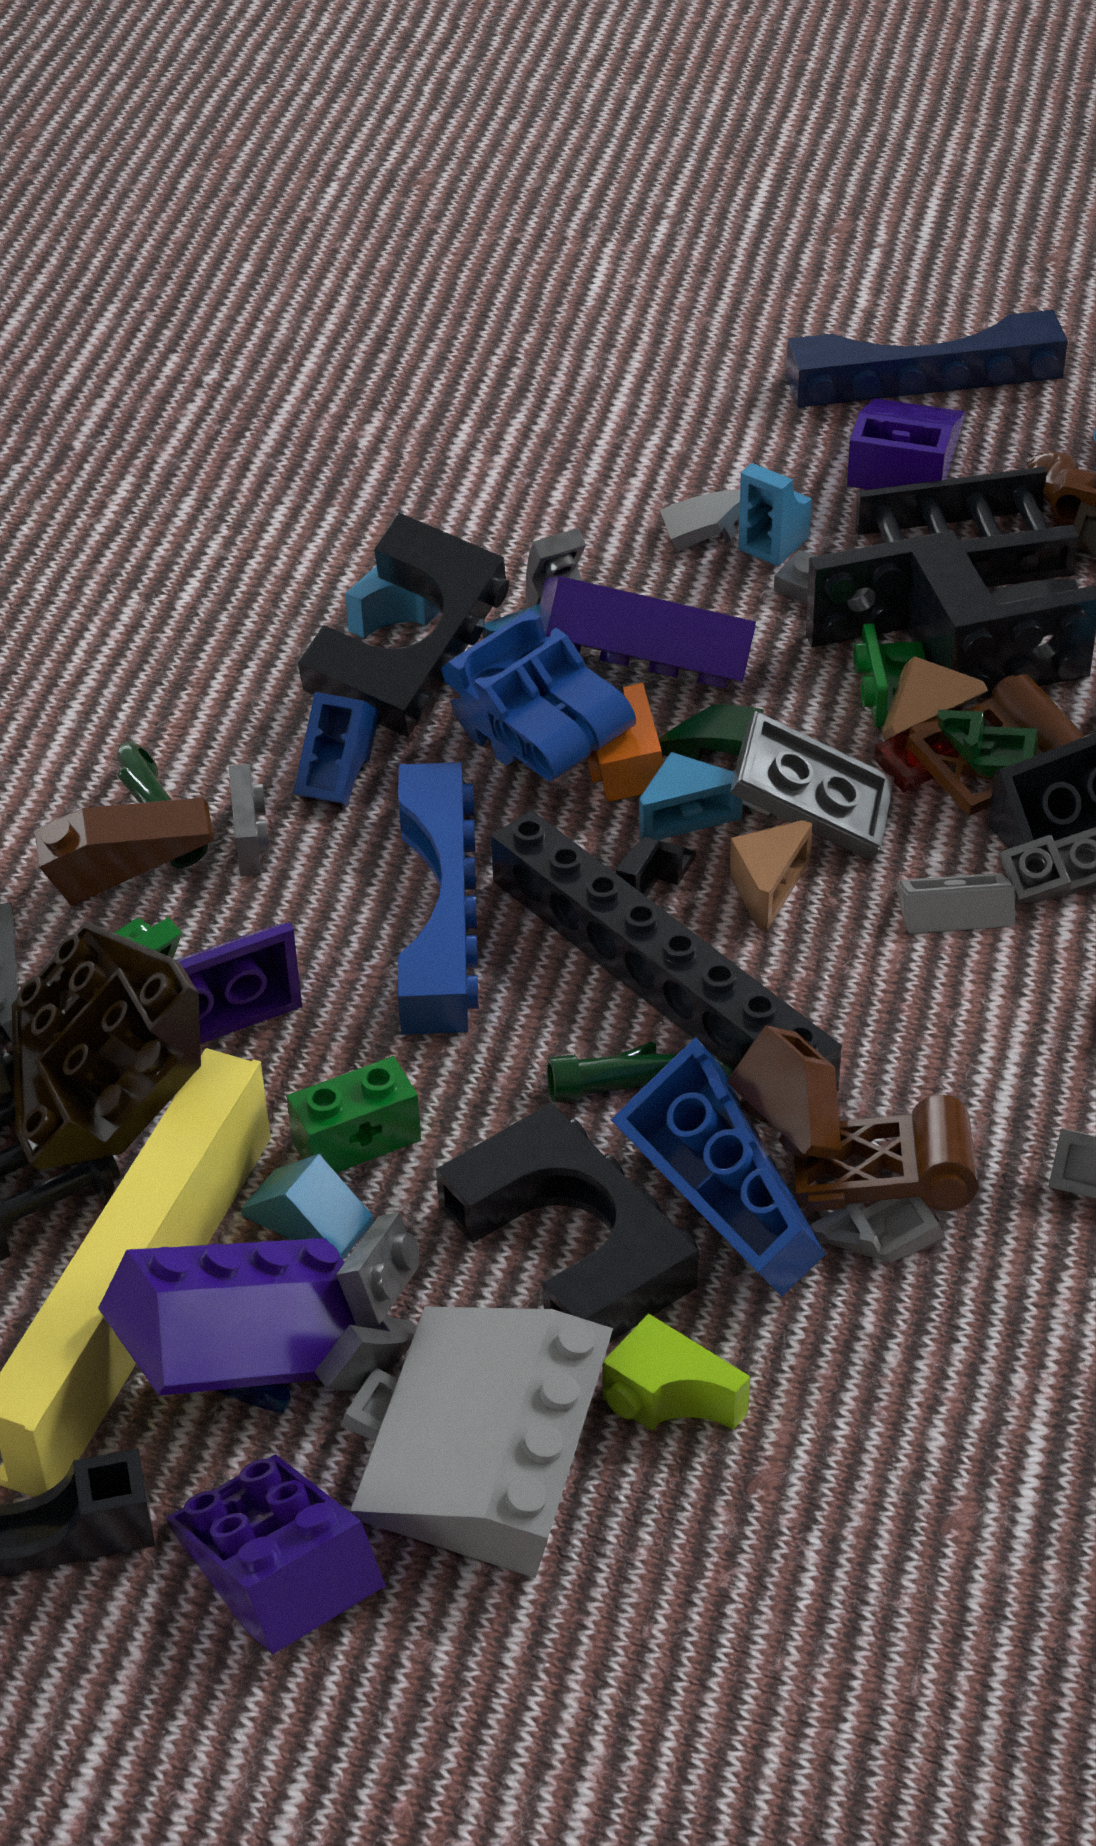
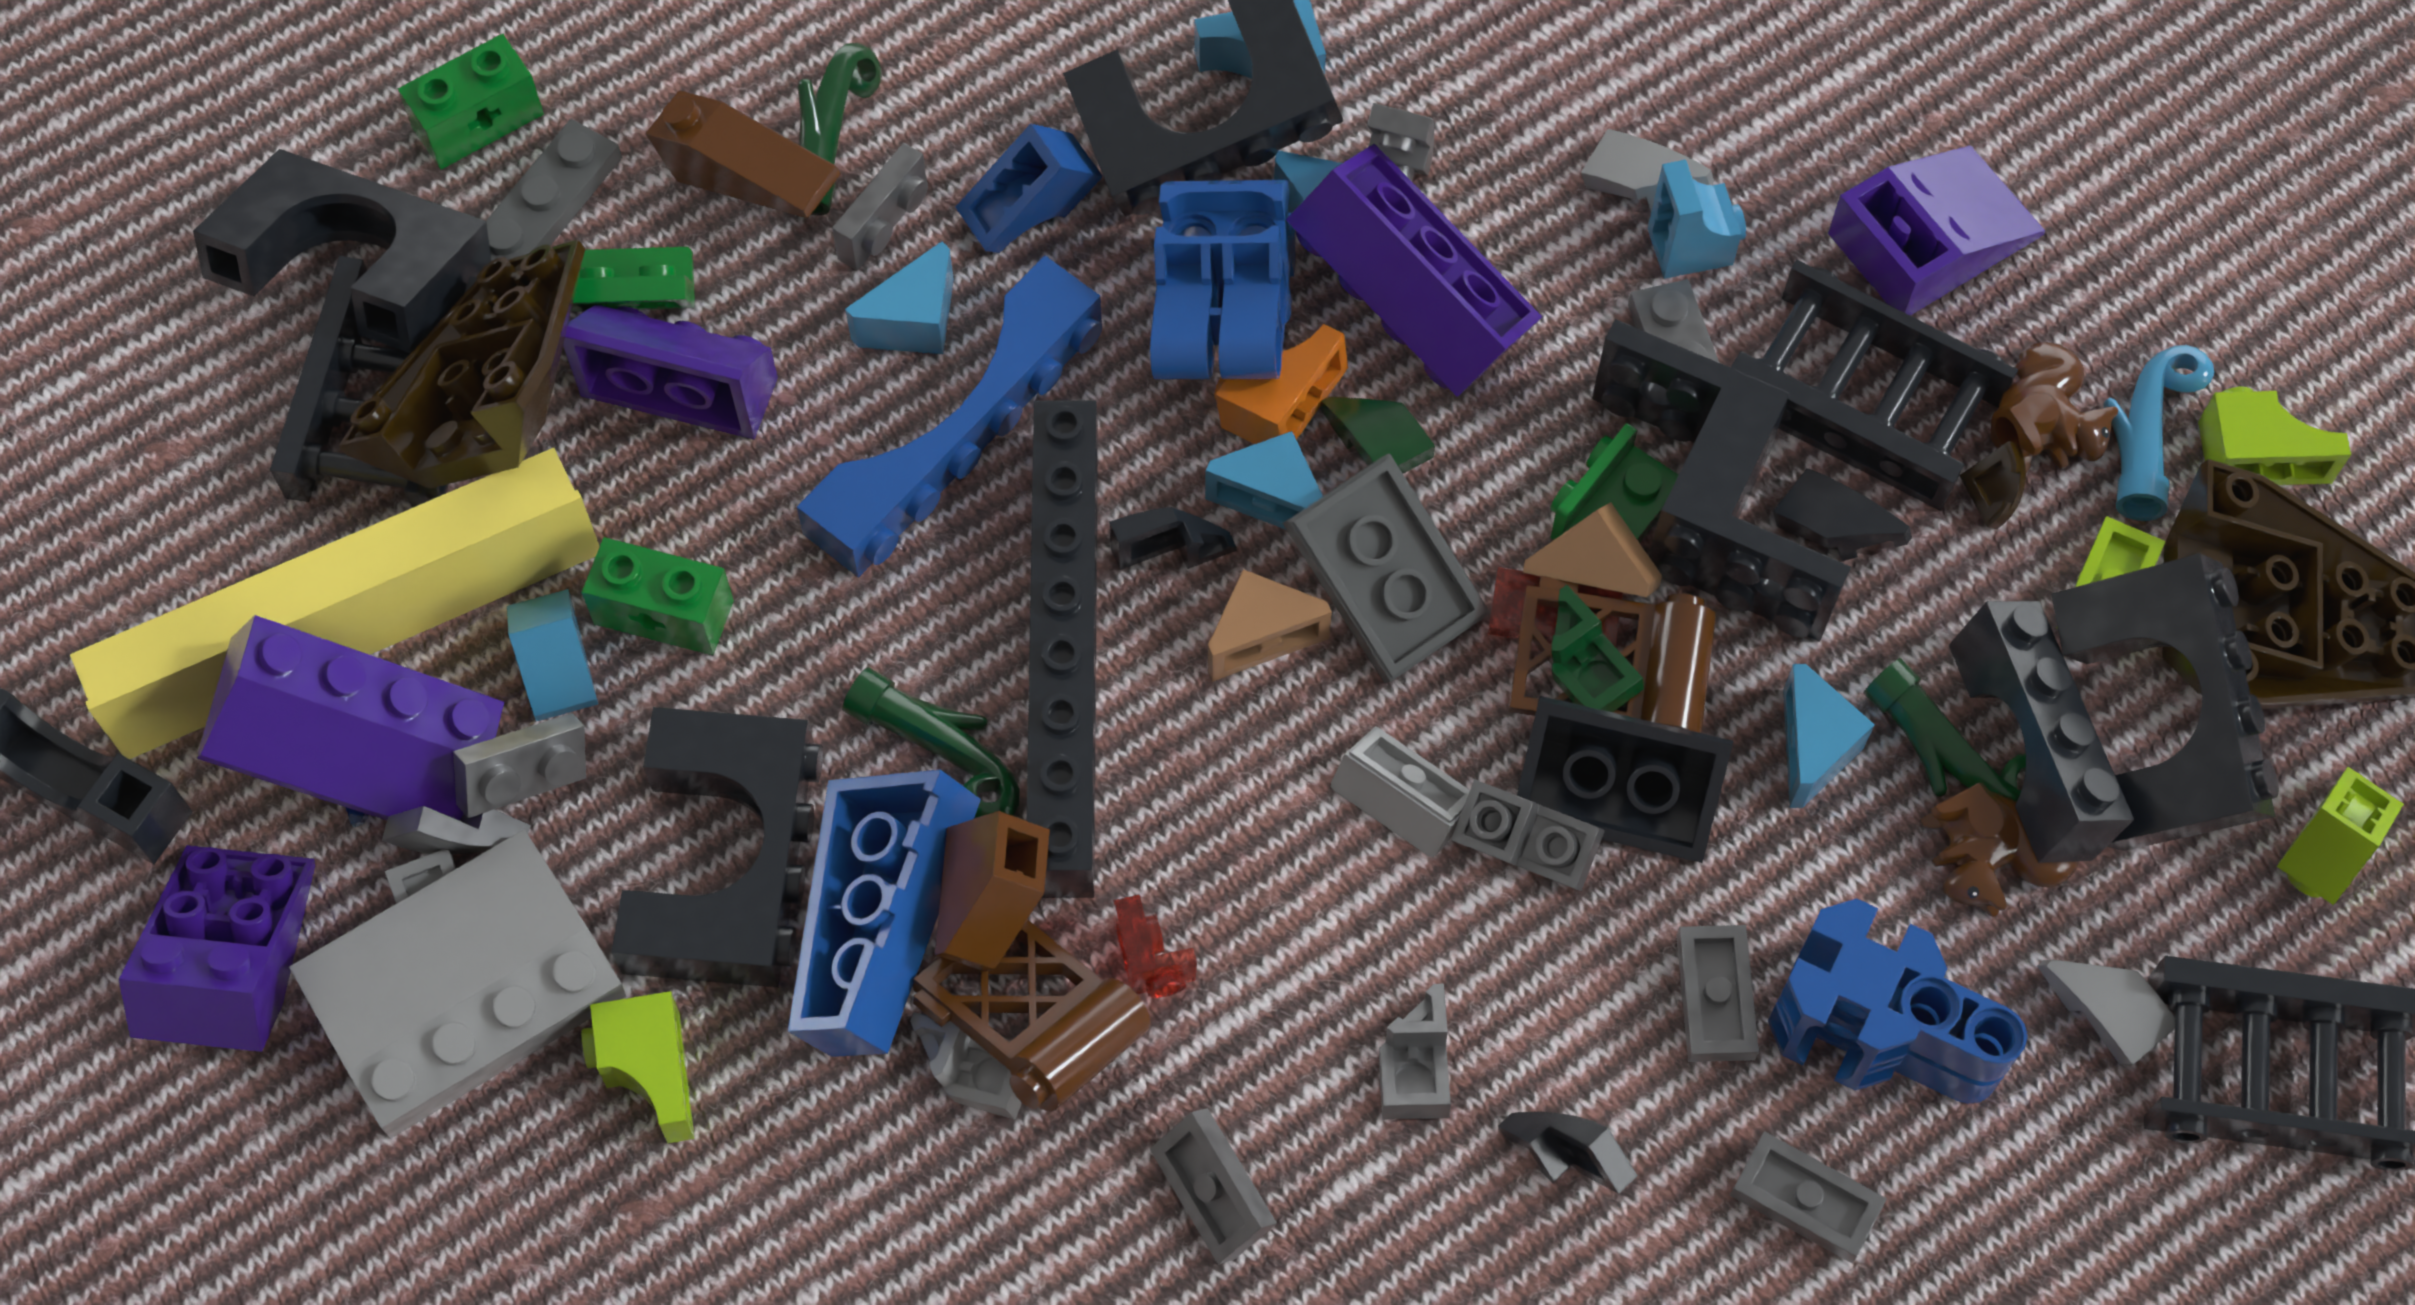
camera: 40 degrees right, 20 degrees up
dark blue arch [786,310,1068,408] -> none
none -> dark azure slope [845,241,954,354]
none -> clear red bracket [1113,895,1197,998]

